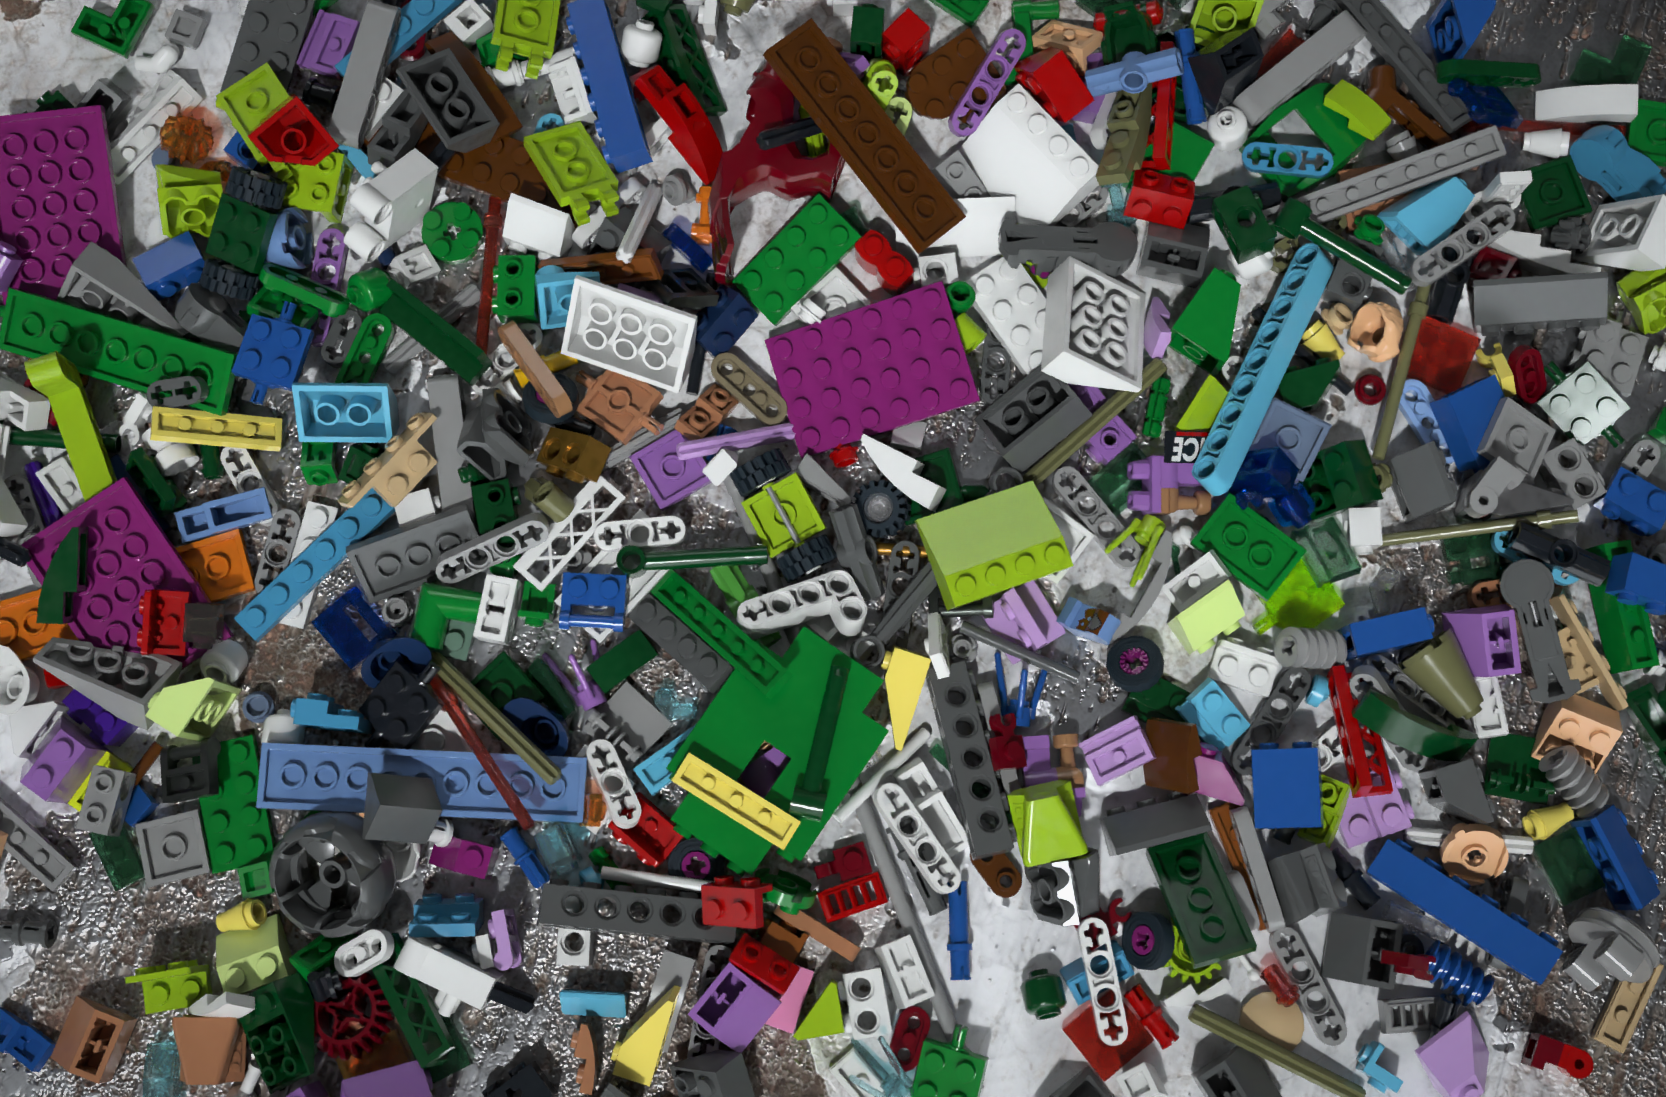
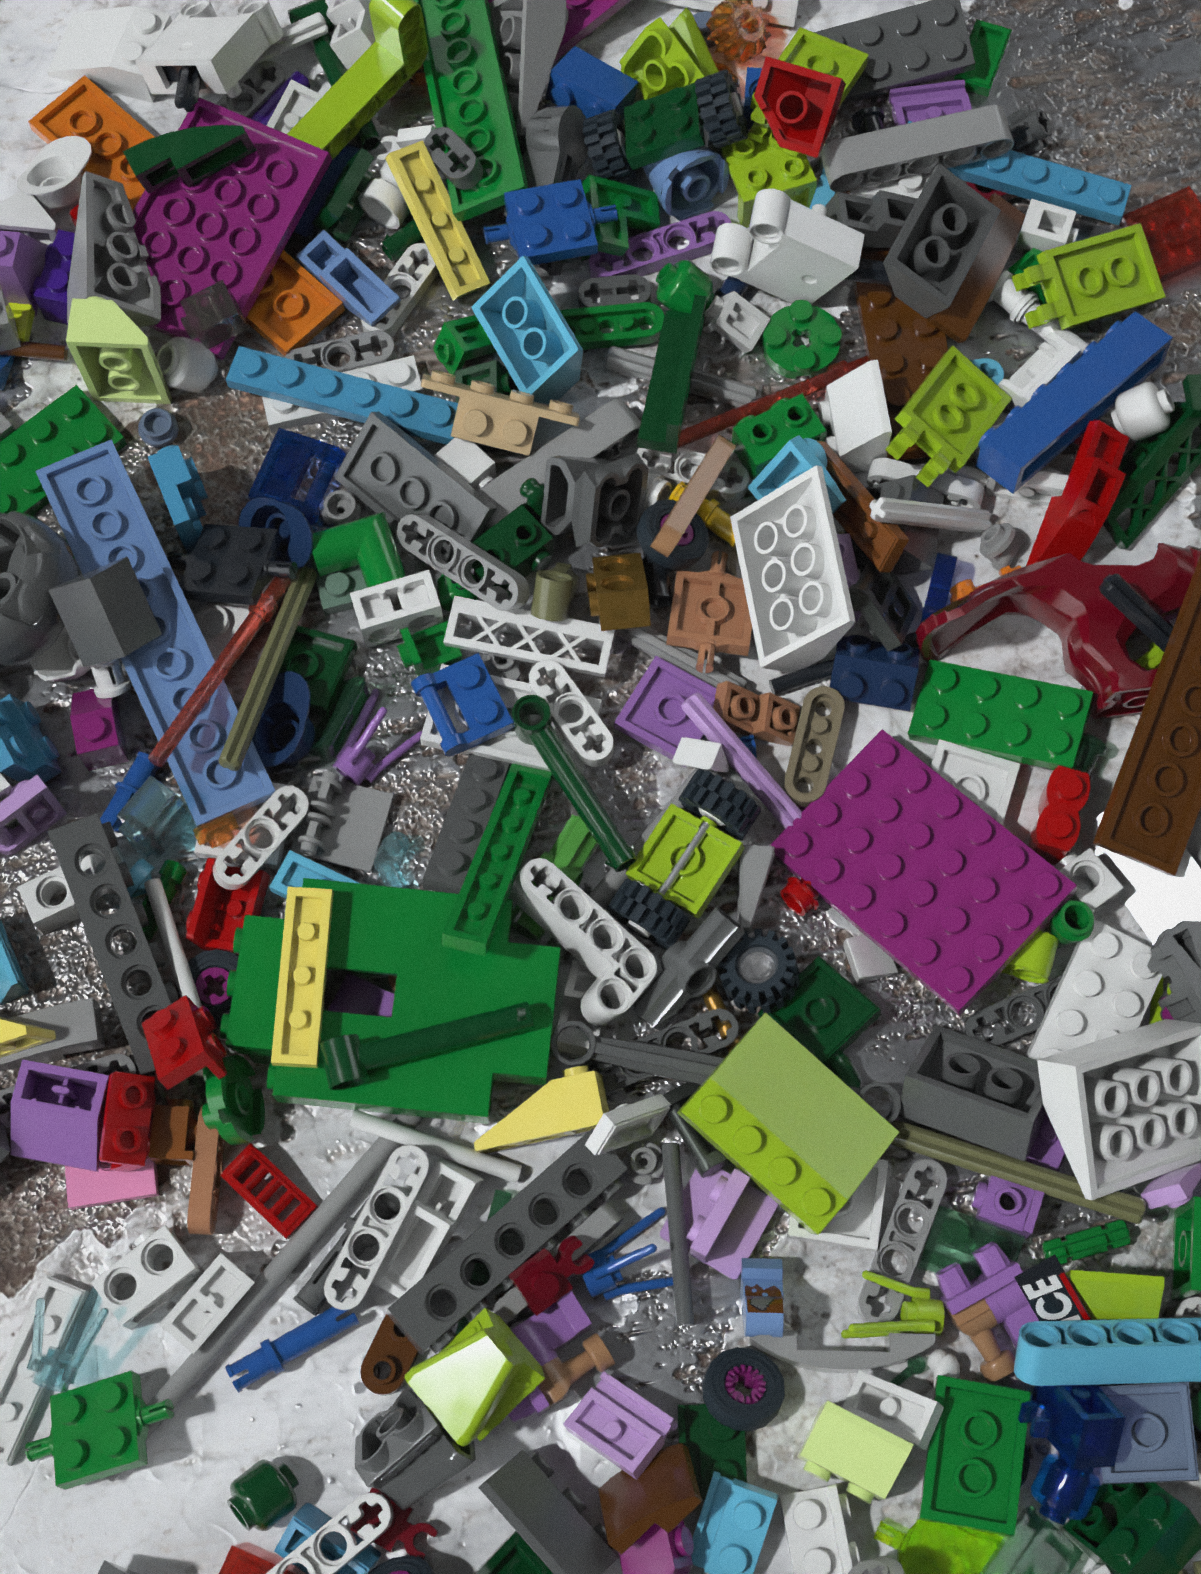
camera: 60 degrees right, 10 degrees down
red bracket [137,589,192,656] -> none
pearl dark grey plate [160,737,221,803] -> none
green plate [259,263,351,317] -> none
white head [261,709,306,744] -> none
dark green slope [586,629,659,693] -> none
lime slope [793,979,845,1041] -> none
white plate [798,298,826,325] -> none
dark red plate [813,841,873,882] -> none
white slope [860,434,947,512] -> none
dark red plate [888,1006,930,1072] -> none

